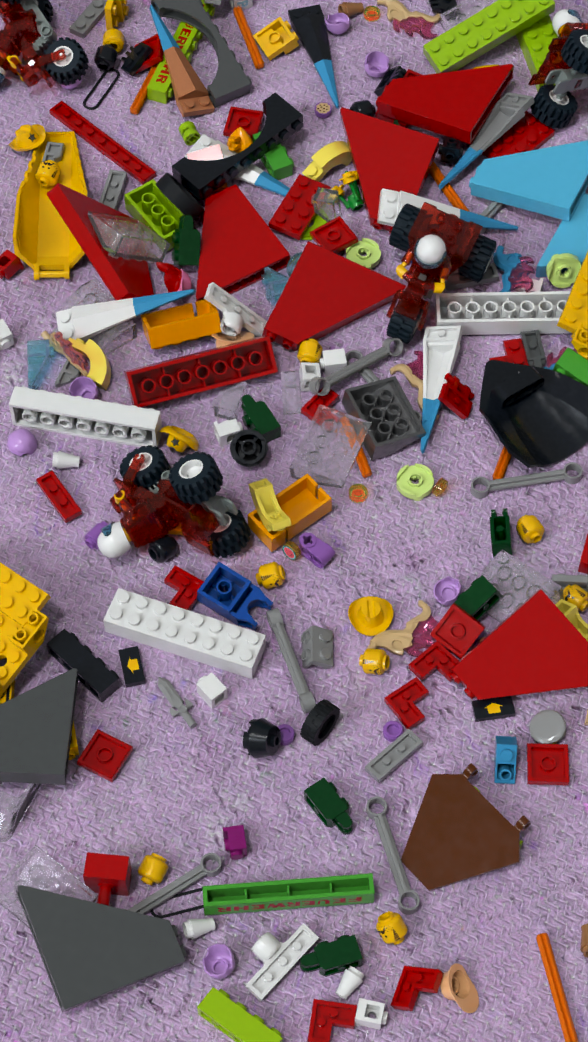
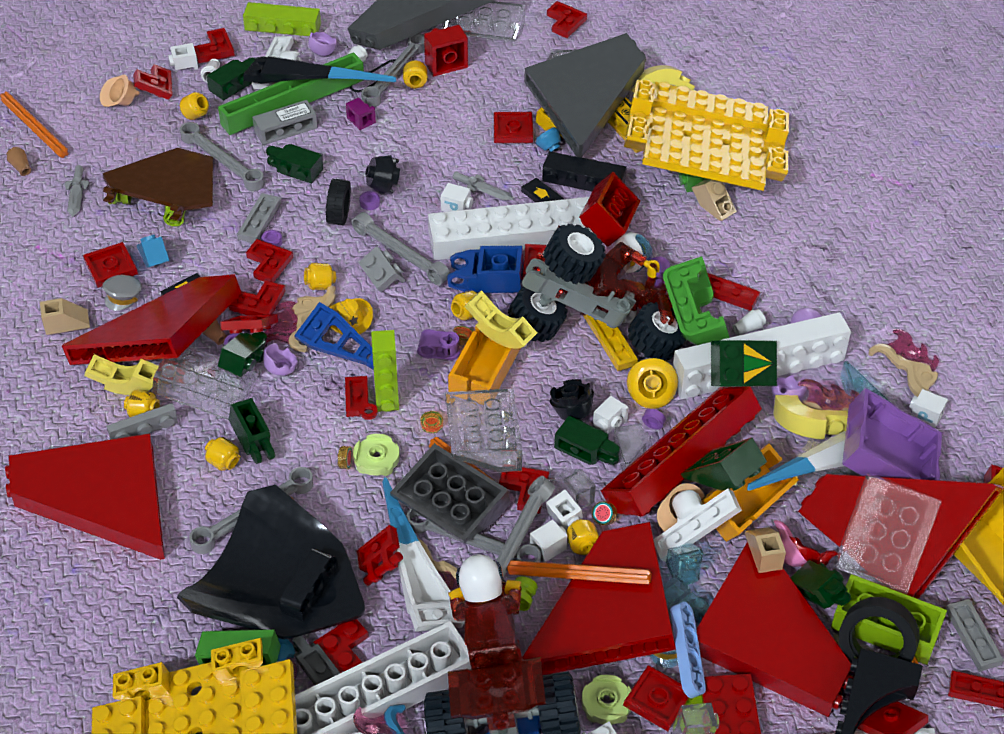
camera: 150 degrees right, 10 degrees down
none -> light grey sword [65,165,89,217]
none -> black plate [243,56,396,84]
none -> light grey brick [252,100,317,145]
none -> blue plate [294,302,374,370]
none -> red hinge [345,376,378,420]
none -> lime brick [371,330,399,412]
none -> orange axle [507,560,651,584]
none -> lime wheel [509,576,538,611]
none -> dark azure cone [536,127,561,152]
none -> red brick [579,172,640,247]
none -> tile [592,501,617,525]
none -> medium lavender tile [642,409,666,430]
none -> bright green windscreen [663,256,730,345]
none -> clear light blue slope [666,544,703,586]
none -> light blue beam [670,601,706,698]
none -> dark green slope [681,437,767,491]
none -> dark green slope [711,340,777,386]
none -> tan slope [745,527,786,573]
none -> medium lavender tile [842,388,942,481]

